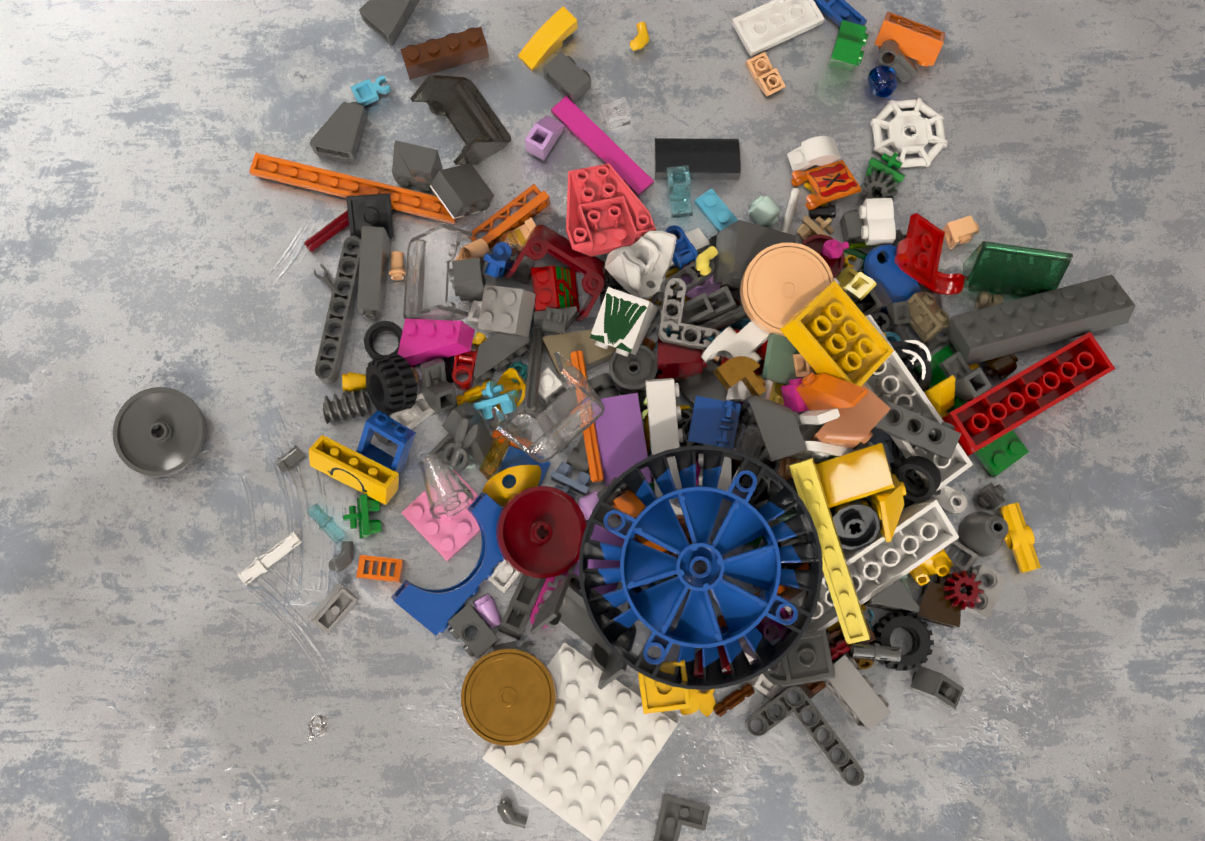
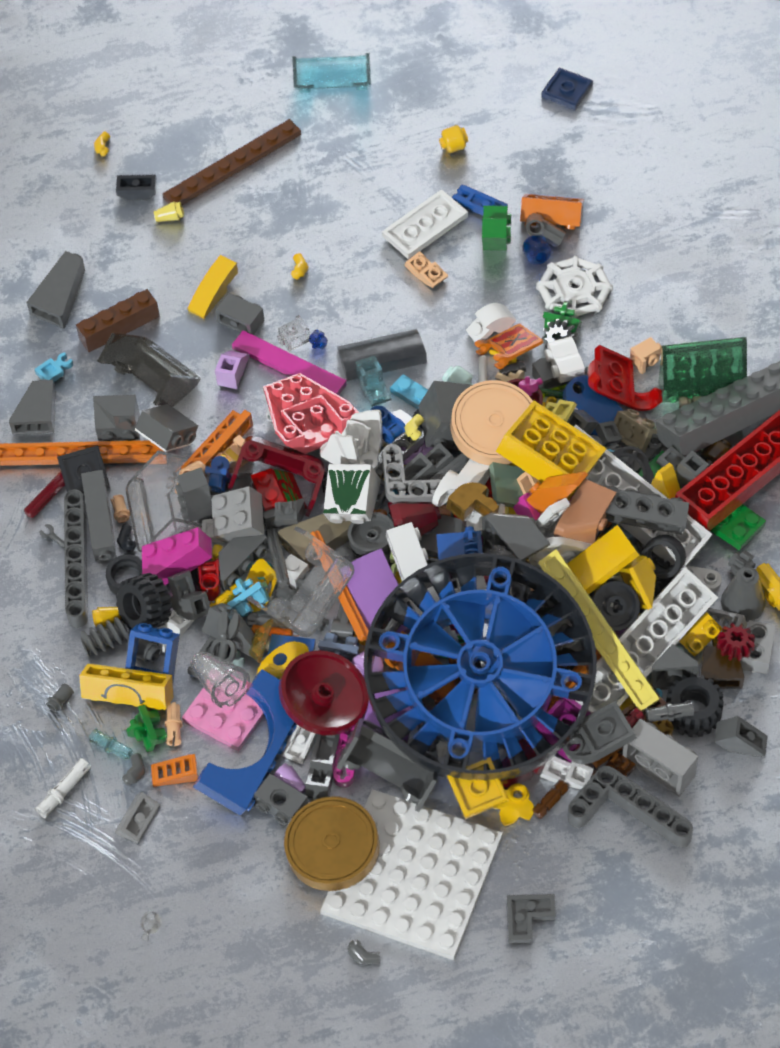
camera: 10 degrees left, 20 degrees down
none -> black arm [117,524,136,553]
none -> light nougat axle [165,702,183,746]
none -> clear blue piece [309,329,328,349]

